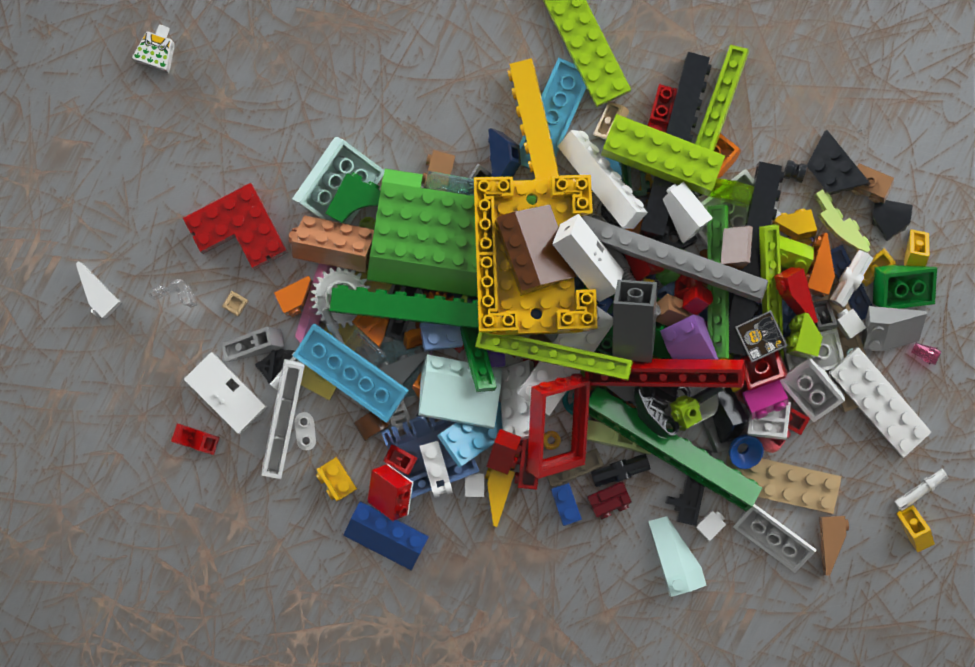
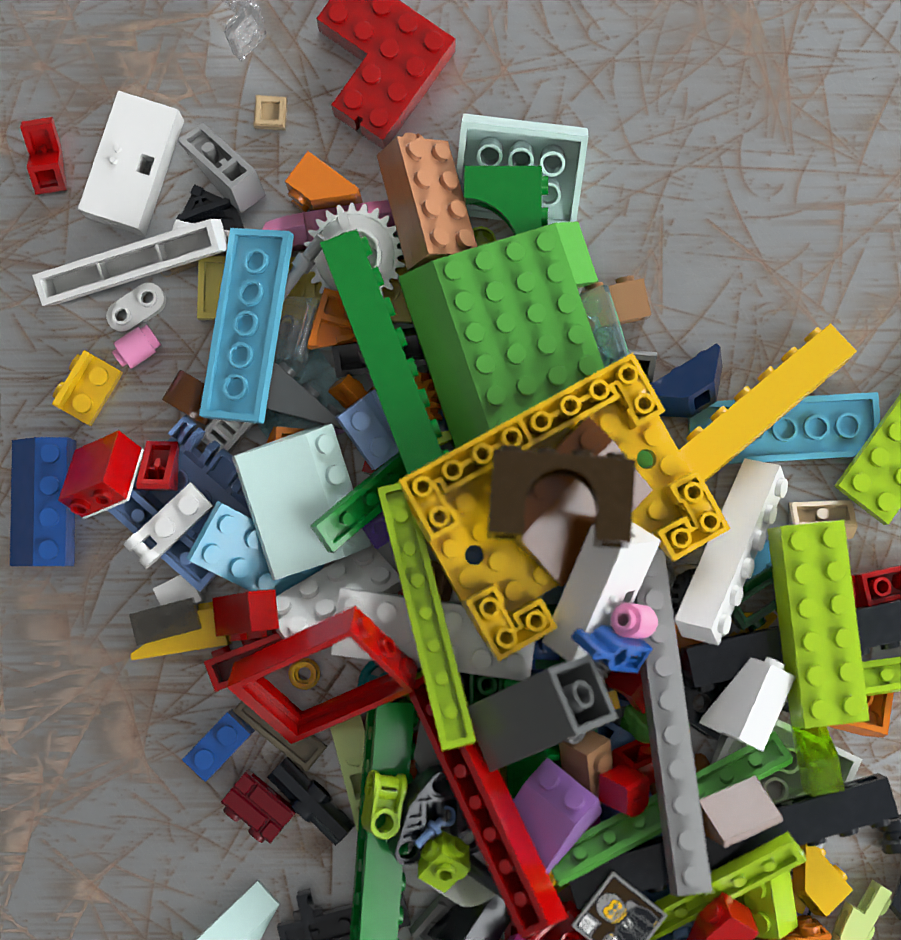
camera: 65 degrees right, 0 degrees up
none -> bright pink brick [112,324,161,369]
none -> clear smoke plate [129,597,202,646]
none -> lime piece [361,770,407,839]
none -> medium blue hand [414,806,456,849]
none -> dark brown arch [488,445,636,549]
none -> blue piece [570,625,653,673]
none -> bright pink brick [611,603,658,639]

